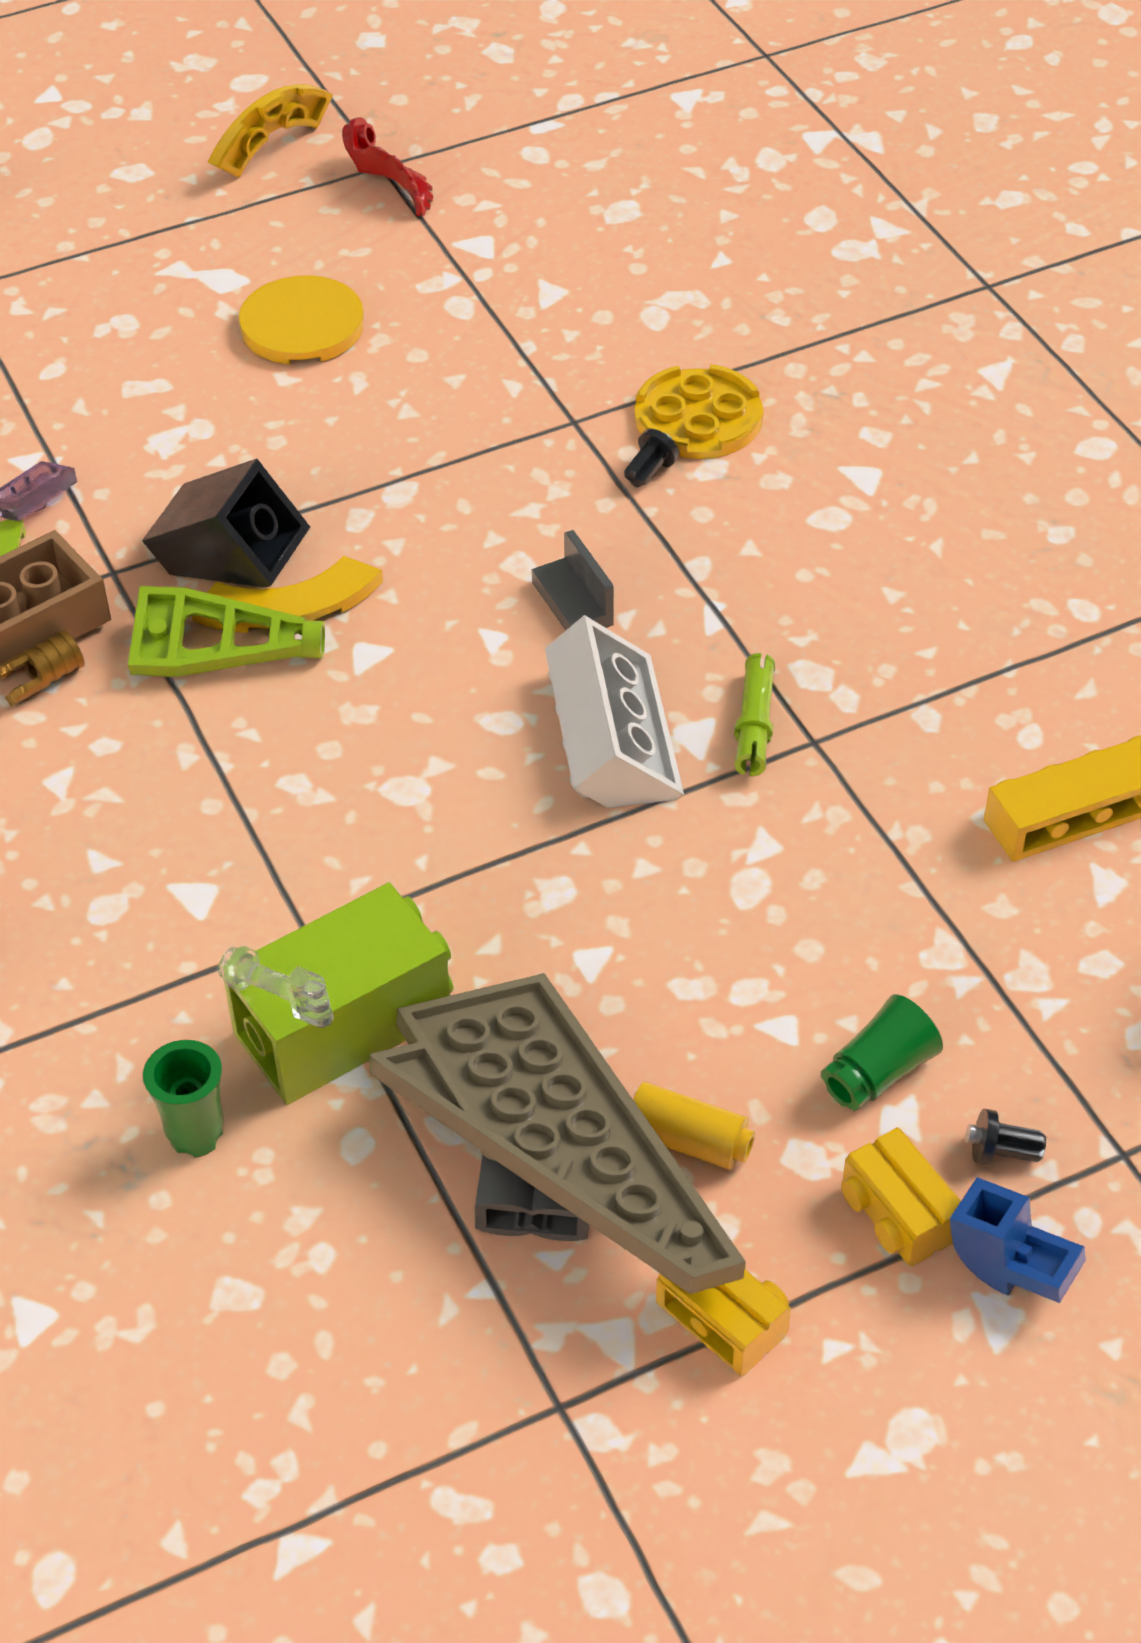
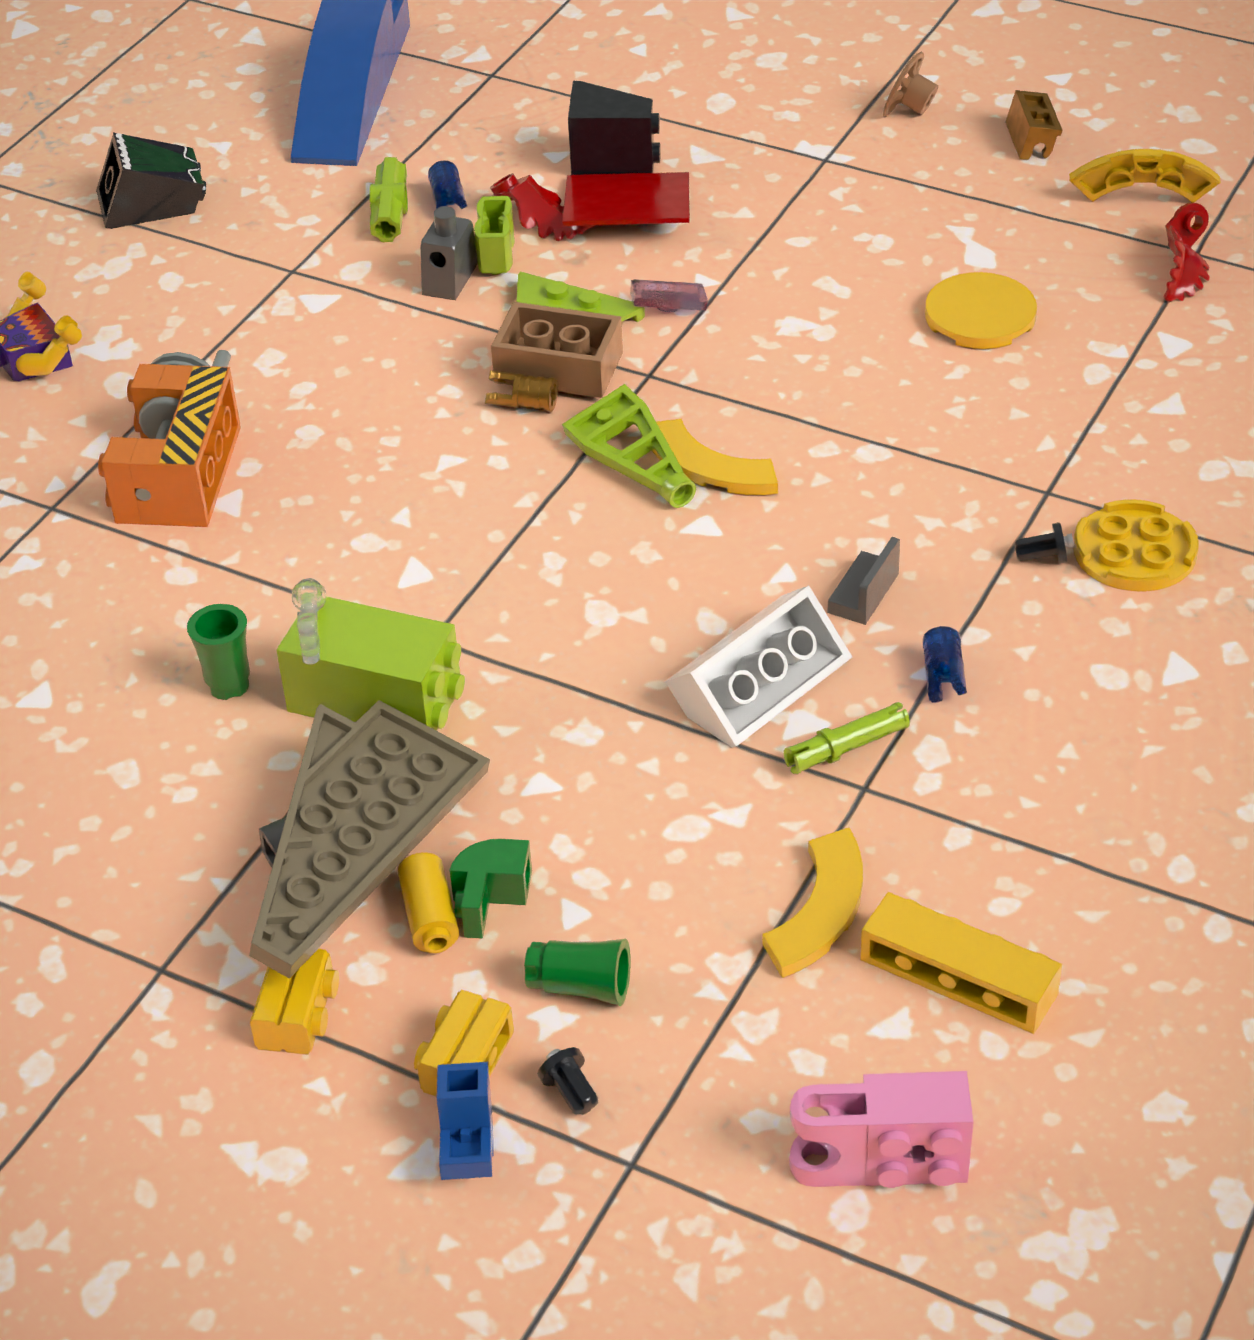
camera: 55 degrees right, 5 degrees down
black slope [142,458,311,588] -> none
none -> green brick [449,839,532,939]
none -> yellow tile [762,827,863,978]
none -> clear blue hinge [922,626,967,703]
none -> pearl gold hinge [1005,90,1063,160]

